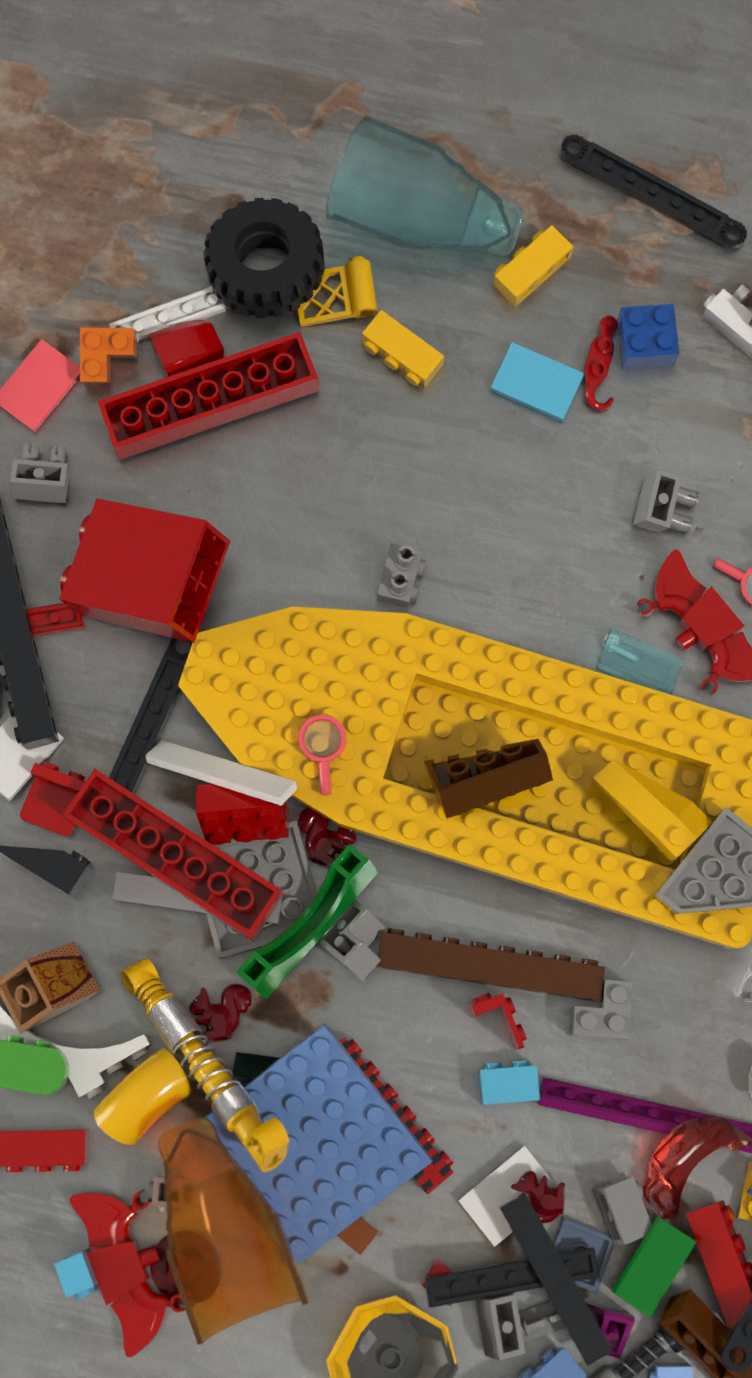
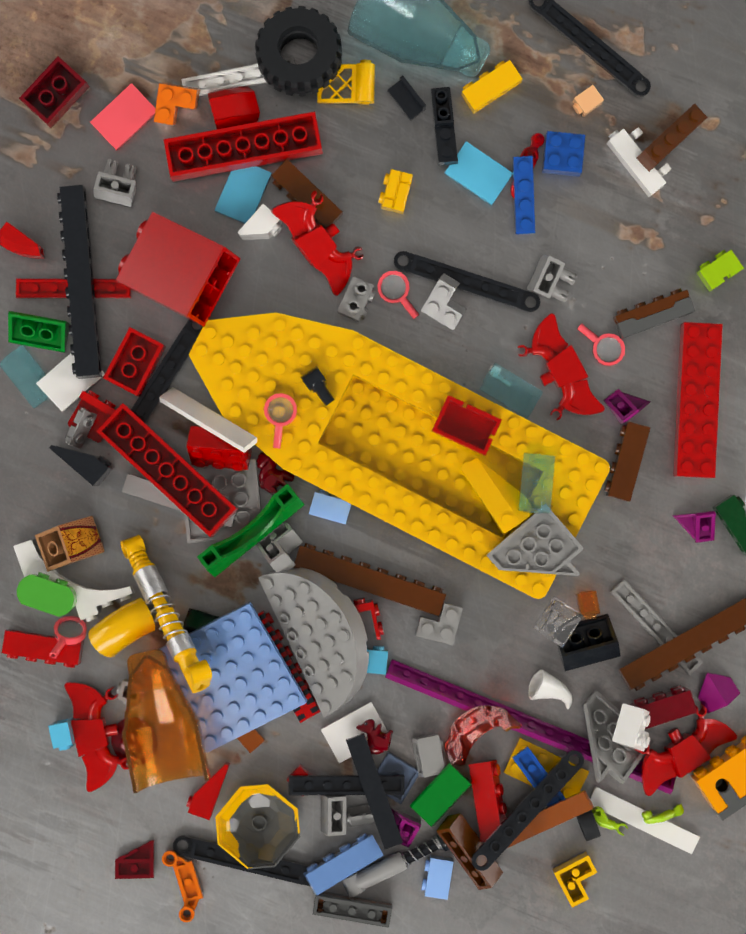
camera: 15 degrees right, 10 degrees up
dark red animal [189,984,252,1043] -> none
yellow brick [362,310,445,389] -> none
reddish brown wedge [424,738,553,819] -> none
none -> coral piece [50,616,87,659]
none -> light grey hinge [65,407,97,449]
none -> red brick [103,327,166,397]
none -> red slope [186,762,230,820]
none -> medium azure tile [214,166,272,224]
none -> white slope [237,204,282,240]
none -> light grey brick [258,567,369,717]
none -> reddish brown brick [271,159,343,228]
none -> red torso [271,191,364,296]
none -> black pin [301,366,335,406]
none -> light blue brick [309,489,352,525]
none -> piece [377,271,420,319]
none -> yellow brick [378,169,413,214]
none -> black panel [387,75,426,121]
none -> black plate [394,251,540,312]
none -> light grey brick [421,273,467,331]
none -> black slope [431,87,458,166]
none -> red piece [431,395,502,456]
none -> blue plate [513,156,535,234]
none -> clear light blue piece [519,453,555,514]
none -> light nougat brick [572,85,604,117]

